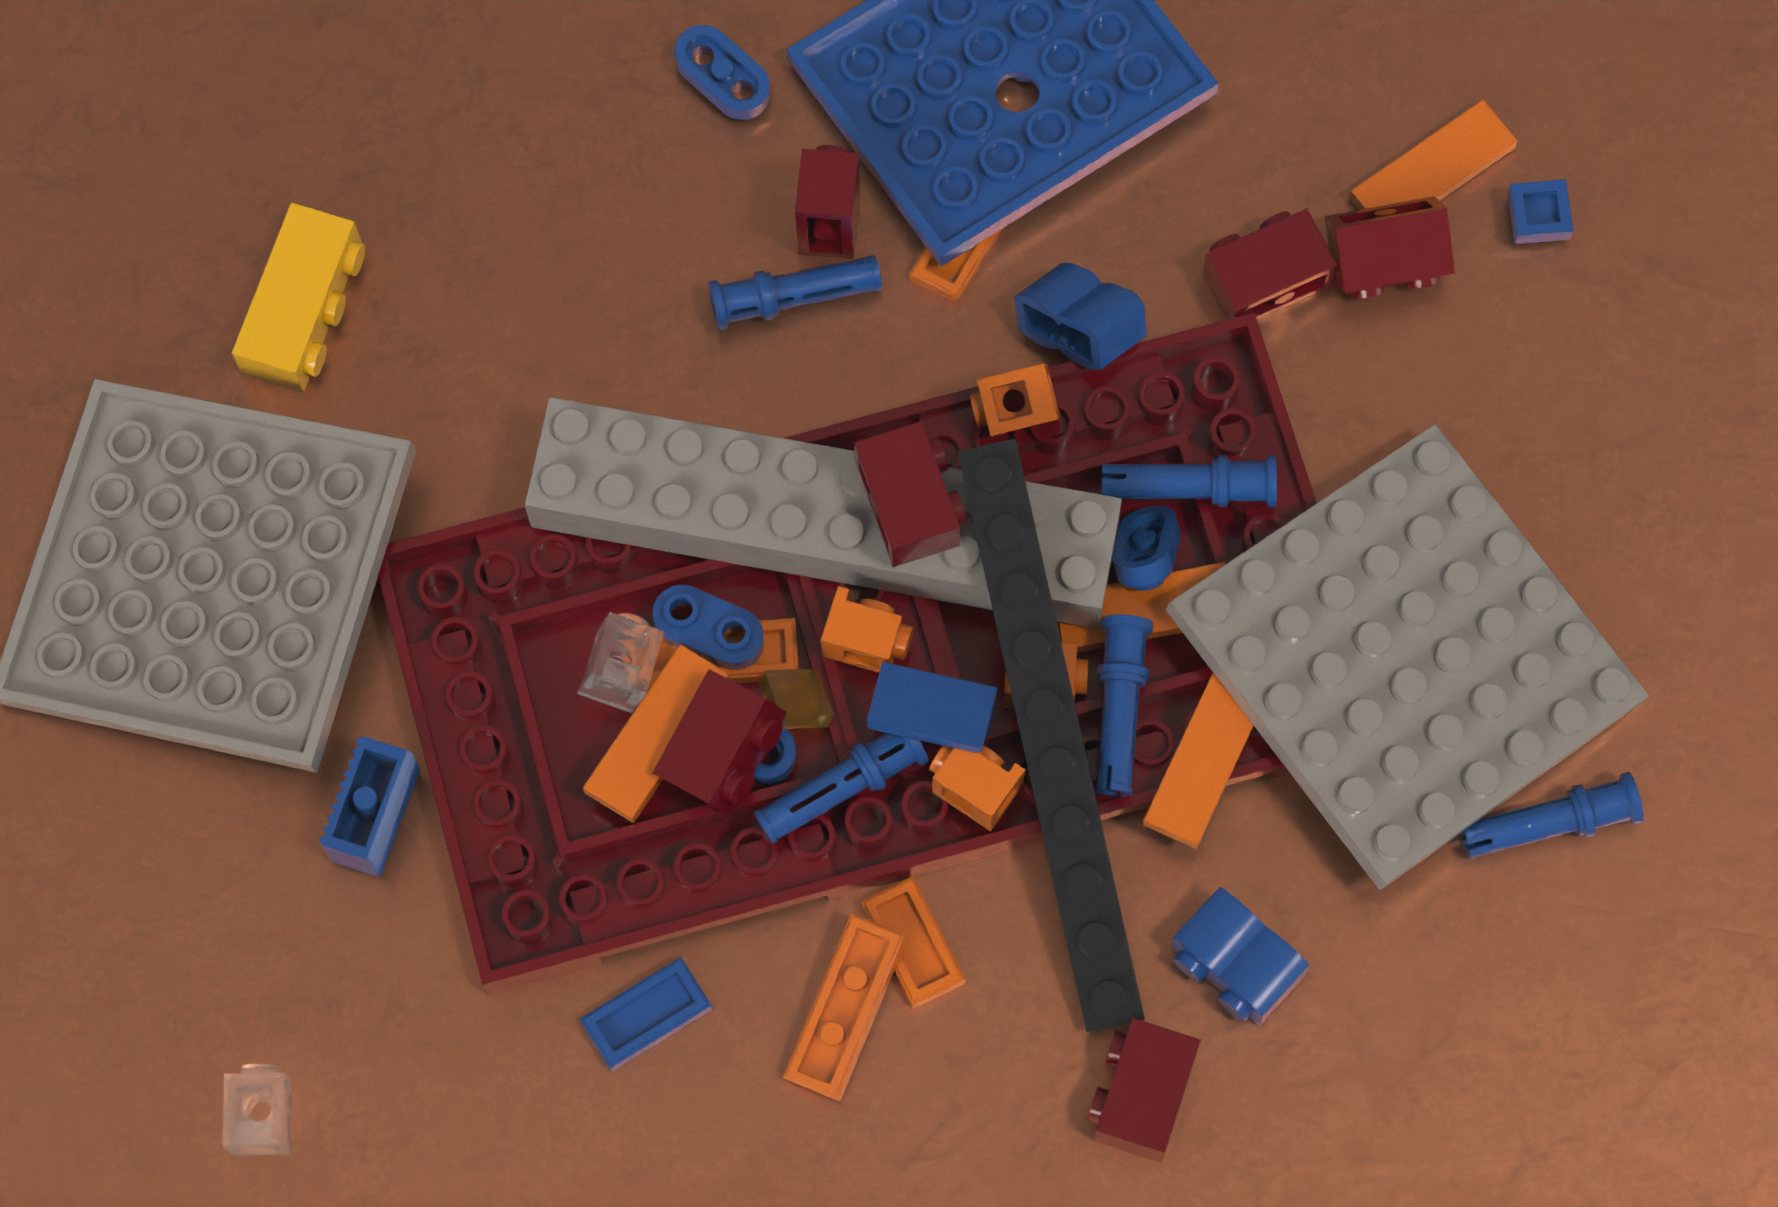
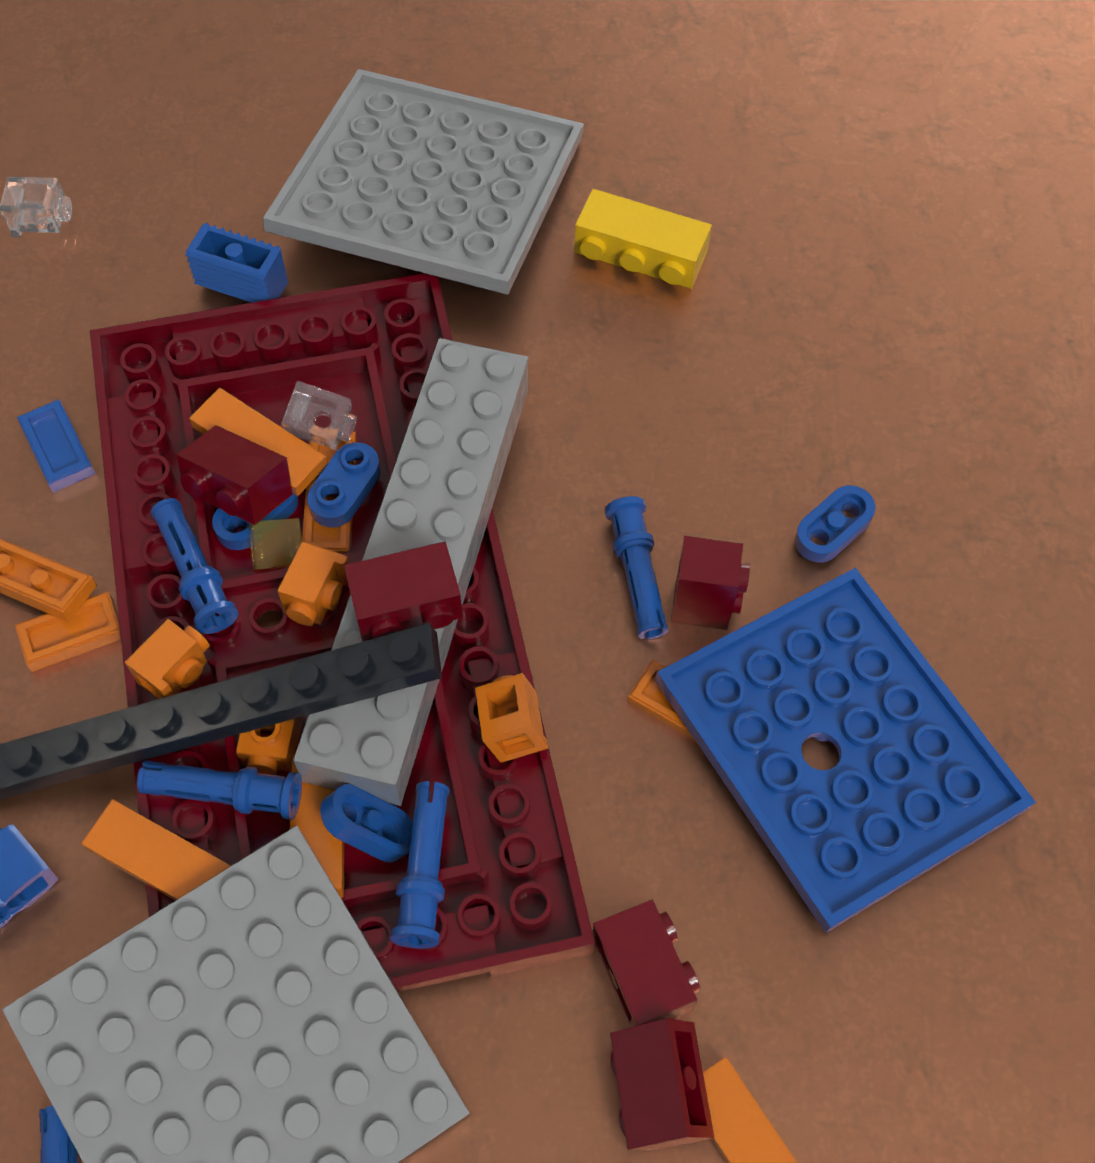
camera: 90 degrees right, 10 degrees down
blue panel [867,662,997,753] -> none
blue brick [1014,263,1147,370] -> none

